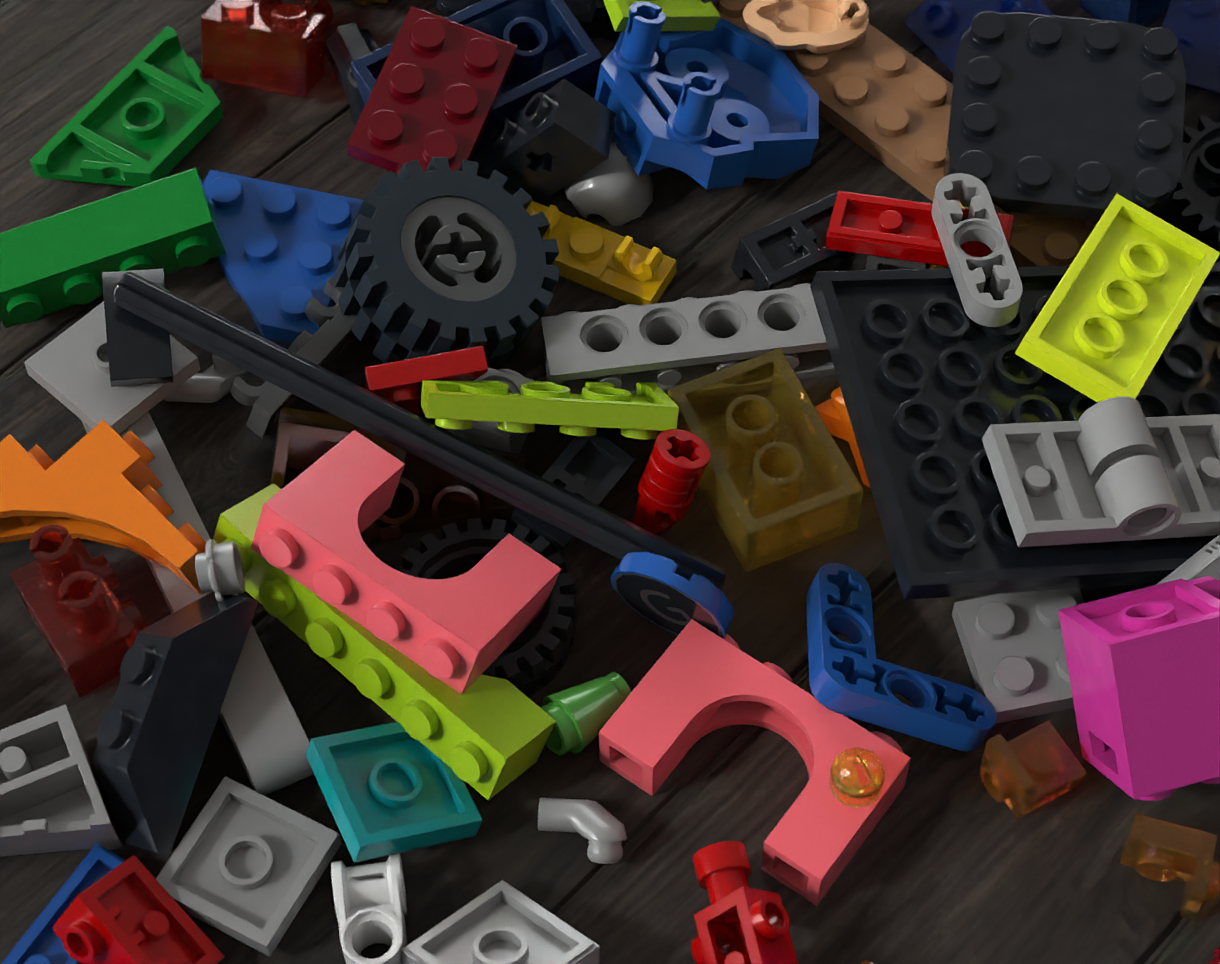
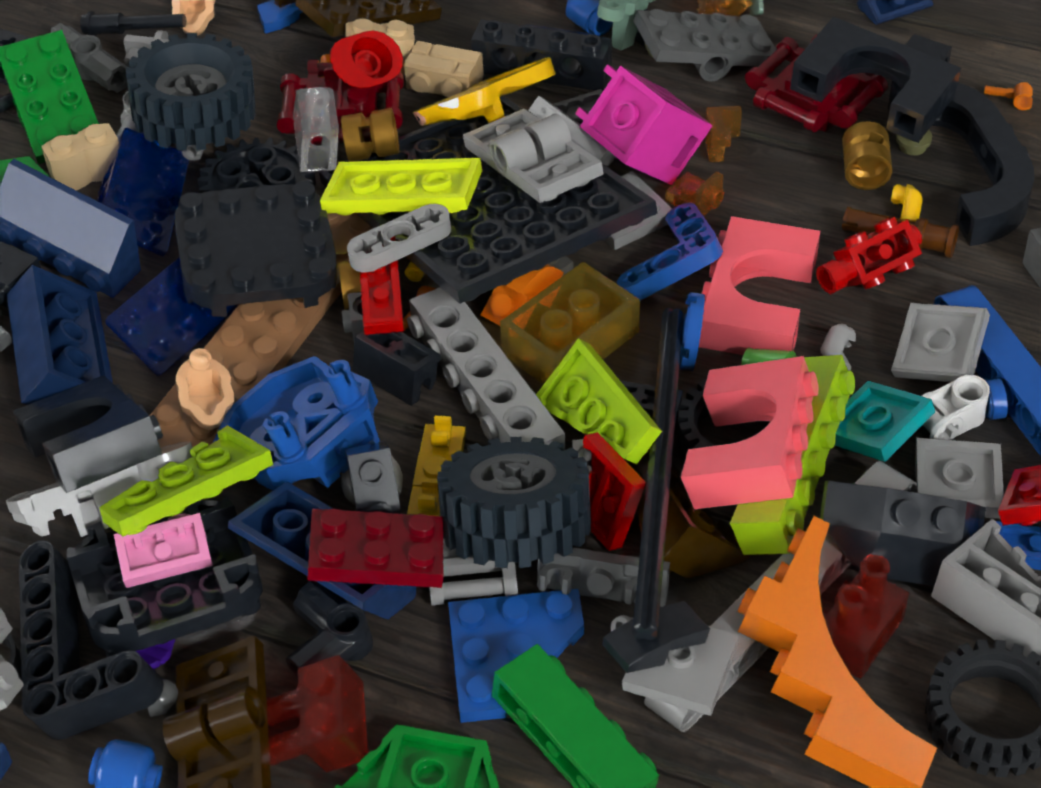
camera: 110 degrees left, 10 degrees down
light grey plate [195,539,245,602] -> none
red hinge [632,429,710,535] -> none
hinge [829,746,885,807] -> none

